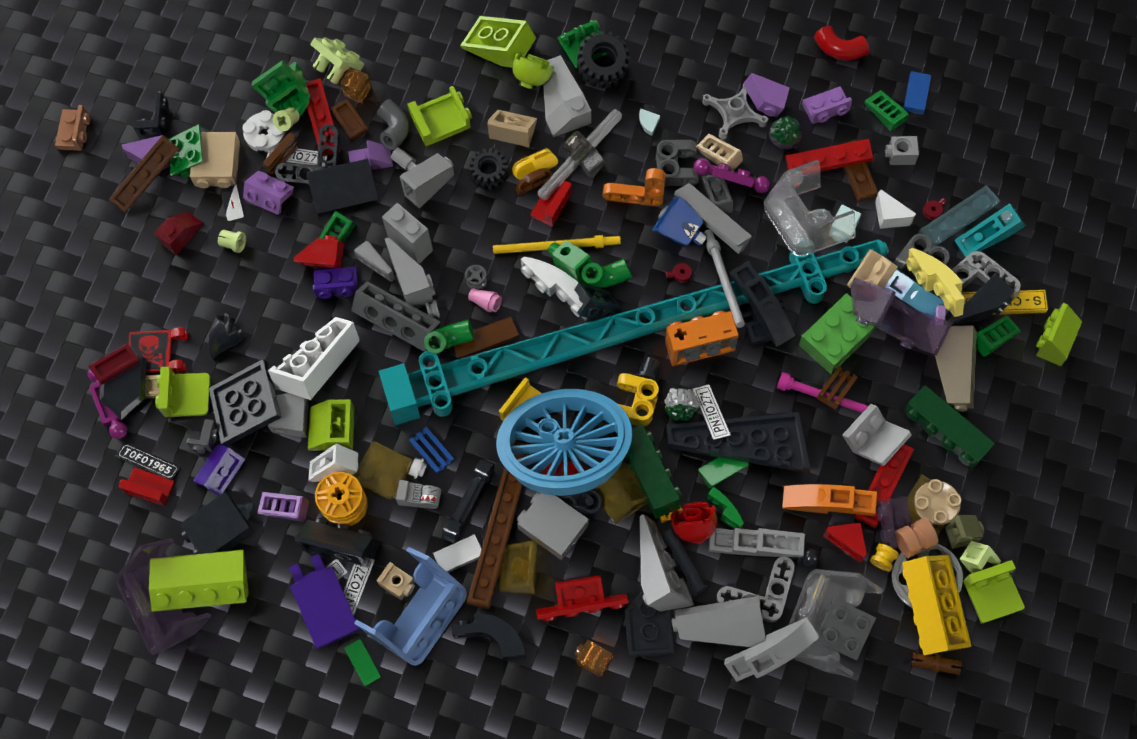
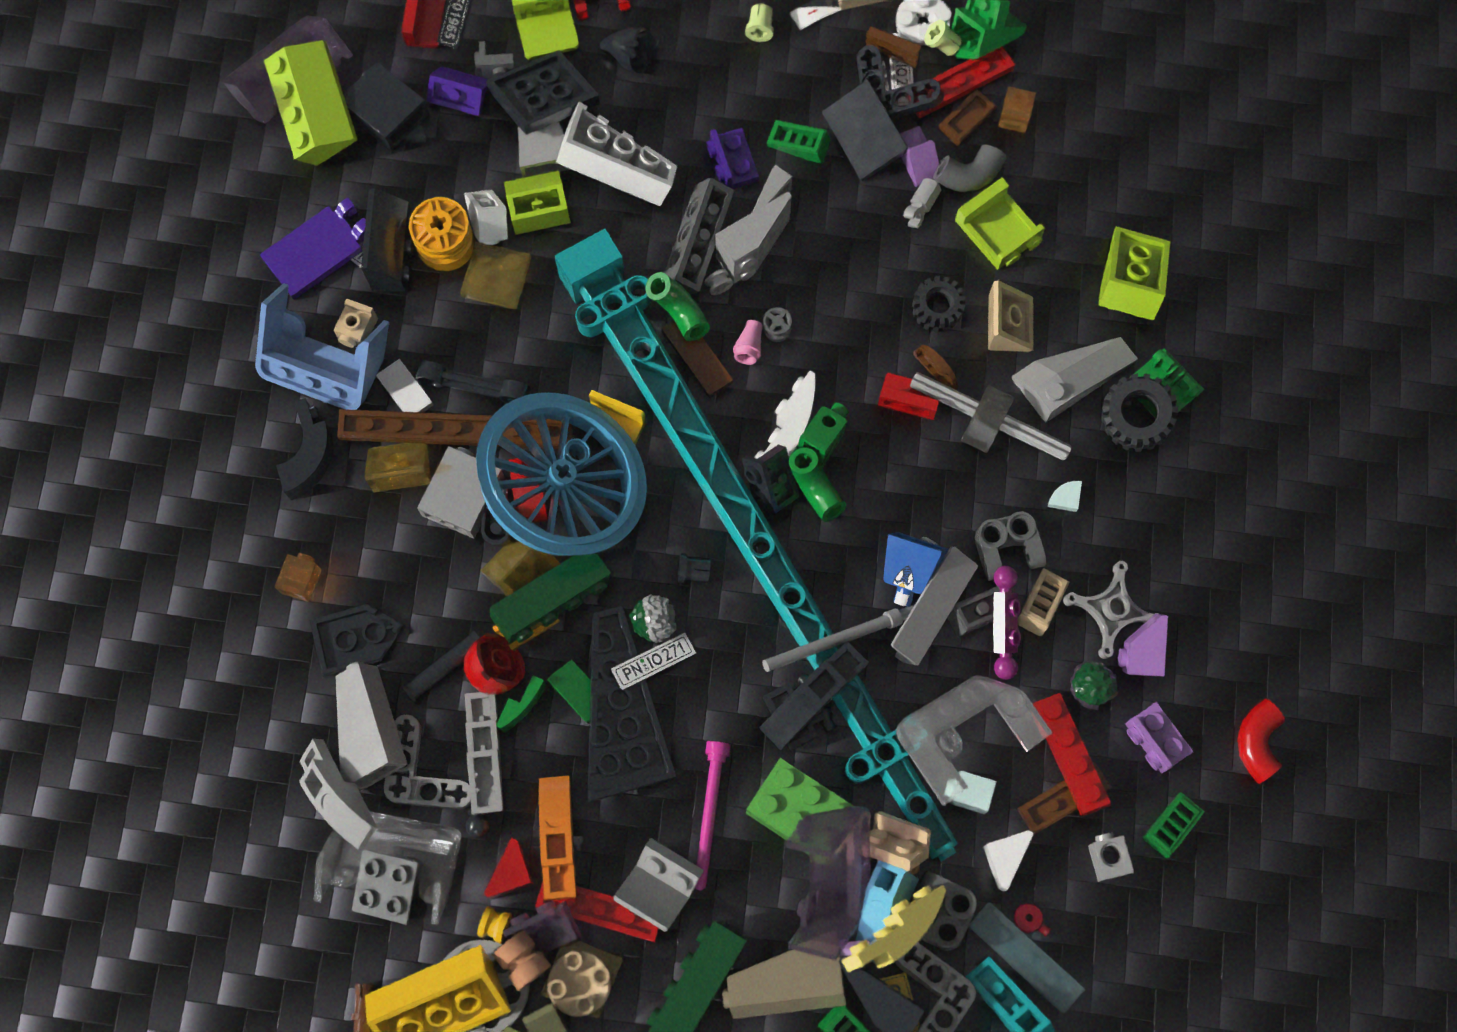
camera: 75 degrees right, 5 degrees up
medium lavender bracket [243,171,294,215] -> none
medium lavender slope [257,492,309,522] -> none
red slope [294,236,344,268] -> none
yellowish green plate [310,37,364,84] -> none
white sticker [344,559,375,615] -> none
green sticker [345,639,380,686] -> none
light grey brick [382,203,433,264] -> none
light grey leg [396,480,441,509] -> none
light grey slope [400,153,454,208] -> none
white plate [408,458,427,479] -> none
blue tile [409,426,455,475] -> none
yellow bar [493,235,621,254] -> none
lime cylinder [512,52,555,89] -> none
yellow arm [512,148,558,180] -> none
red bracket [536,575,629,621] -> none
orange beam [602,168,666,206] -> none
yellow piece [617,373,659,427] -> none
light grey wedge [640,514,694,611] -> none
orange piece [665,311,738,366] -> none
dark red piece [666,263,693,283] -> none
reddish brown tile [817,366,858,410] -> none
blue tile [903,71,931,114] -> none

